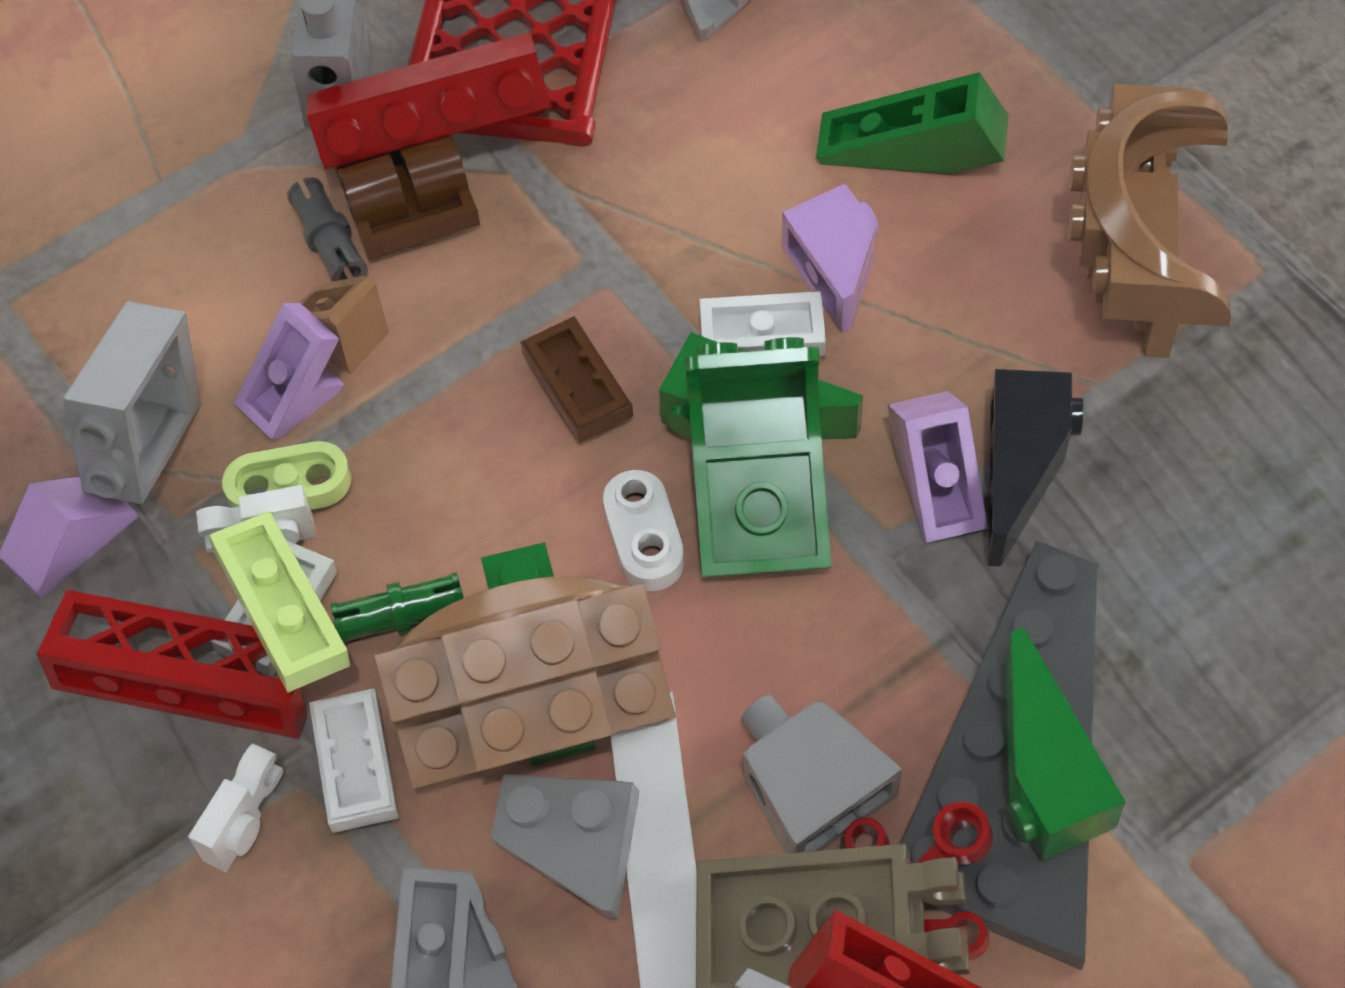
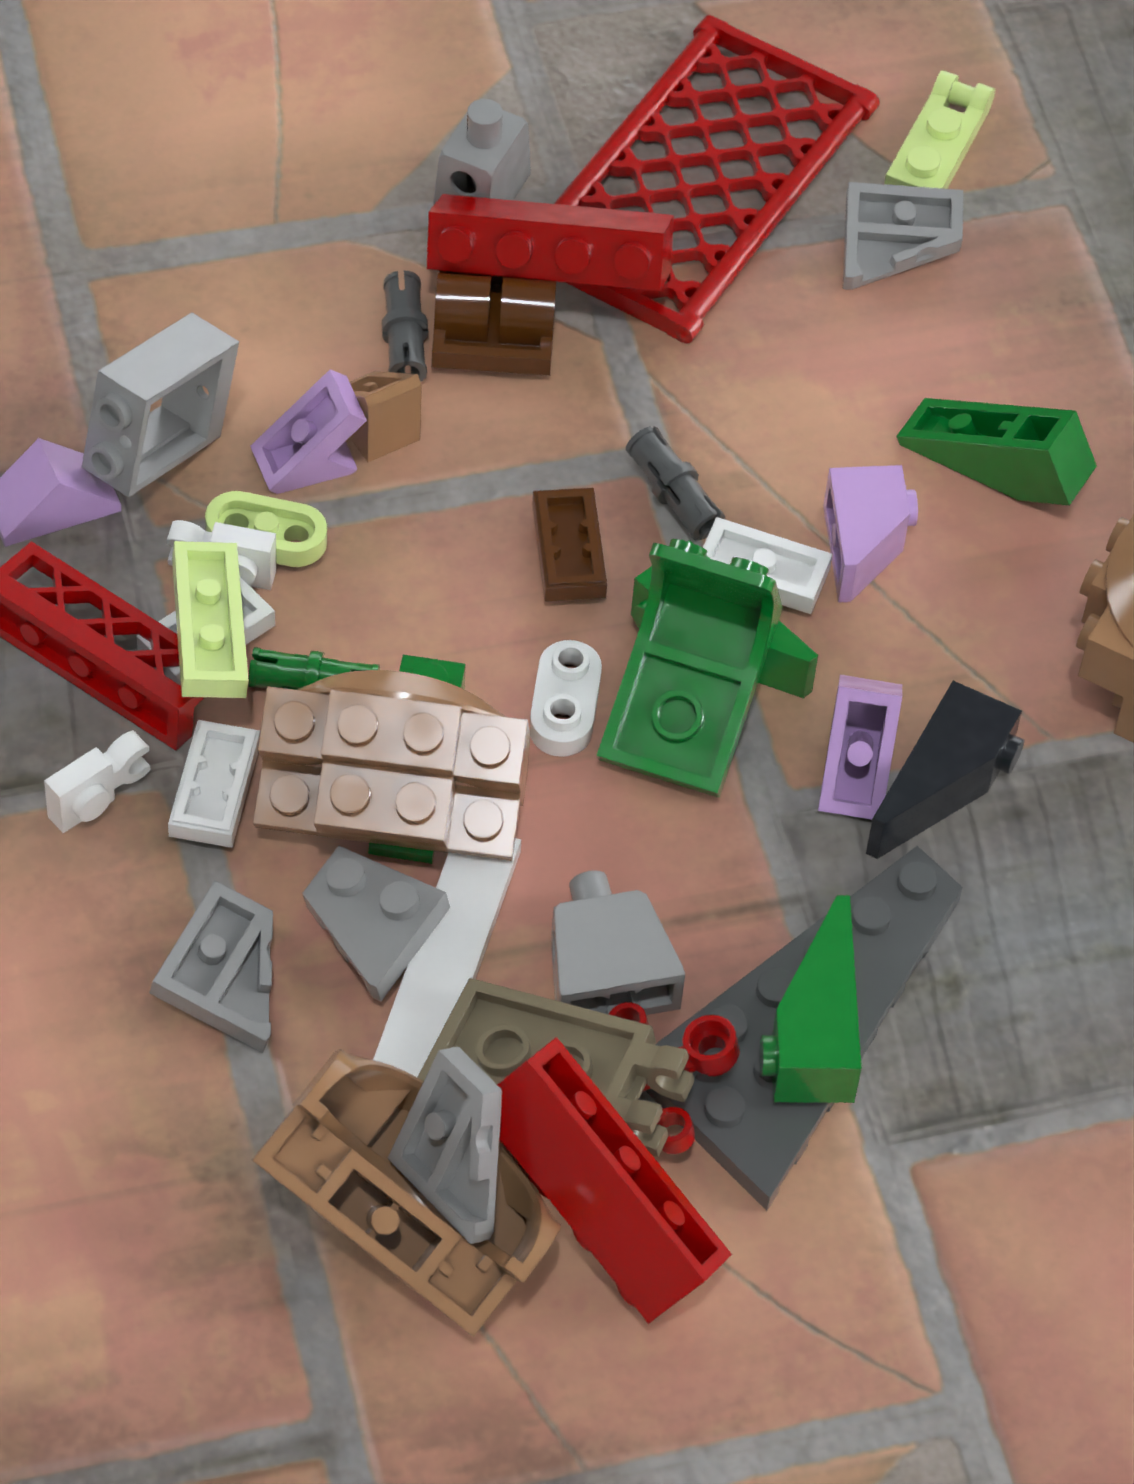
camera: 15 degrees right, 5 degrees down
none -> dark grey pin [626,426,725,540]

